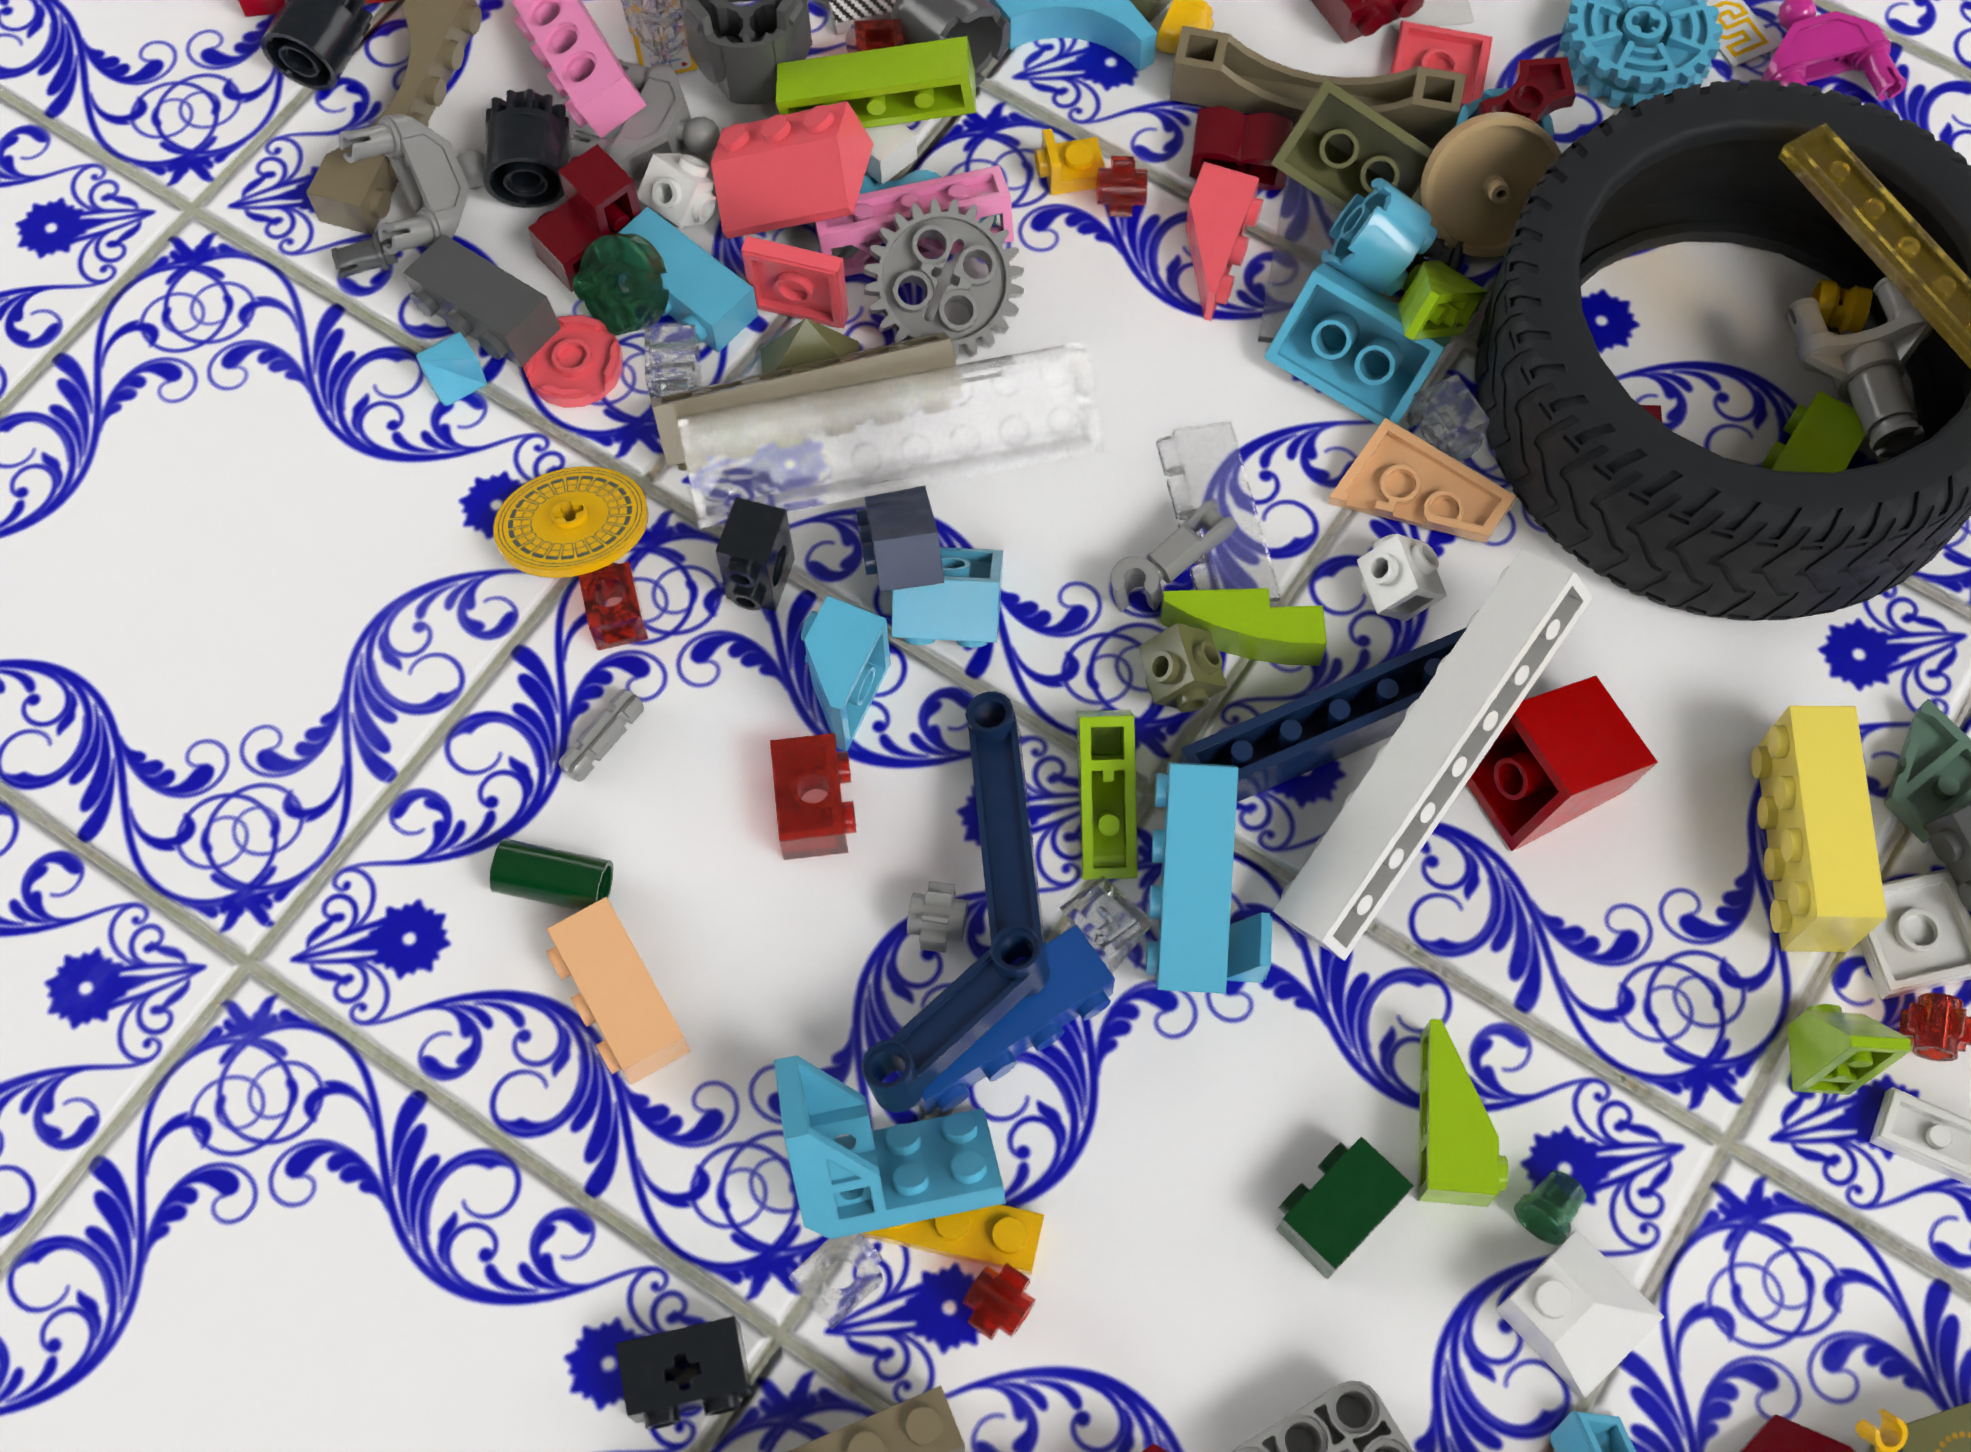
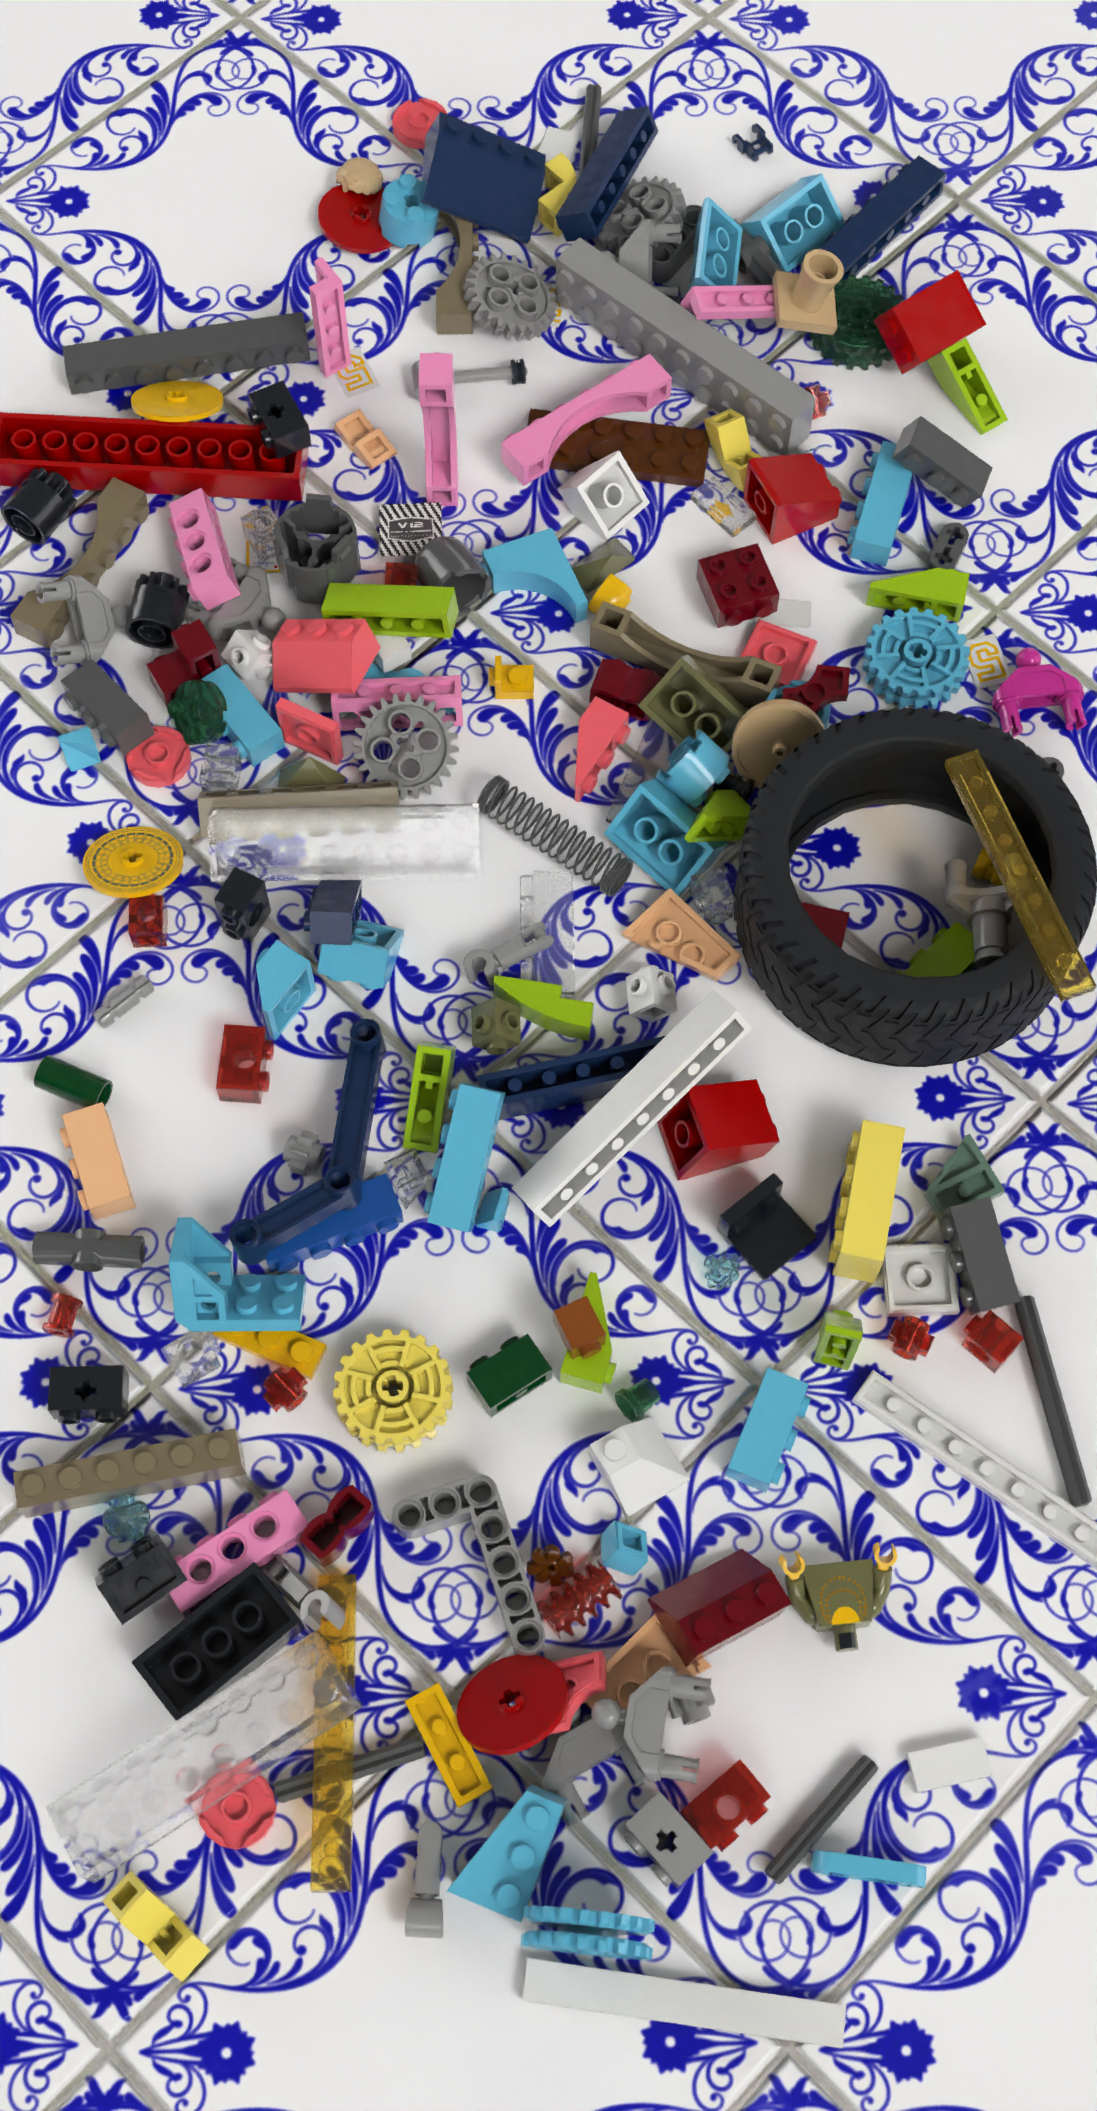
camera: 10 degrees right, 0 degrees up
dark grey pin [331,232,398,279] -> none
clear red gear [1096,156,1148,217] -> none
none -> dark grey piece [32,1228,145,1272]
none -> clear red bush [42,1293,83,1338]
none -> light yellow piece [333,1329,454,1453]
none -> dark grey piece [476,775,633,897]
none -> dark orange brick [553,1296,606,1359]
none -> clear light blue plant [704,1251,740,1291]
none -> black bracket [717,1173,816,1280]
none -> medium azure brick [725,1368,811,1493]

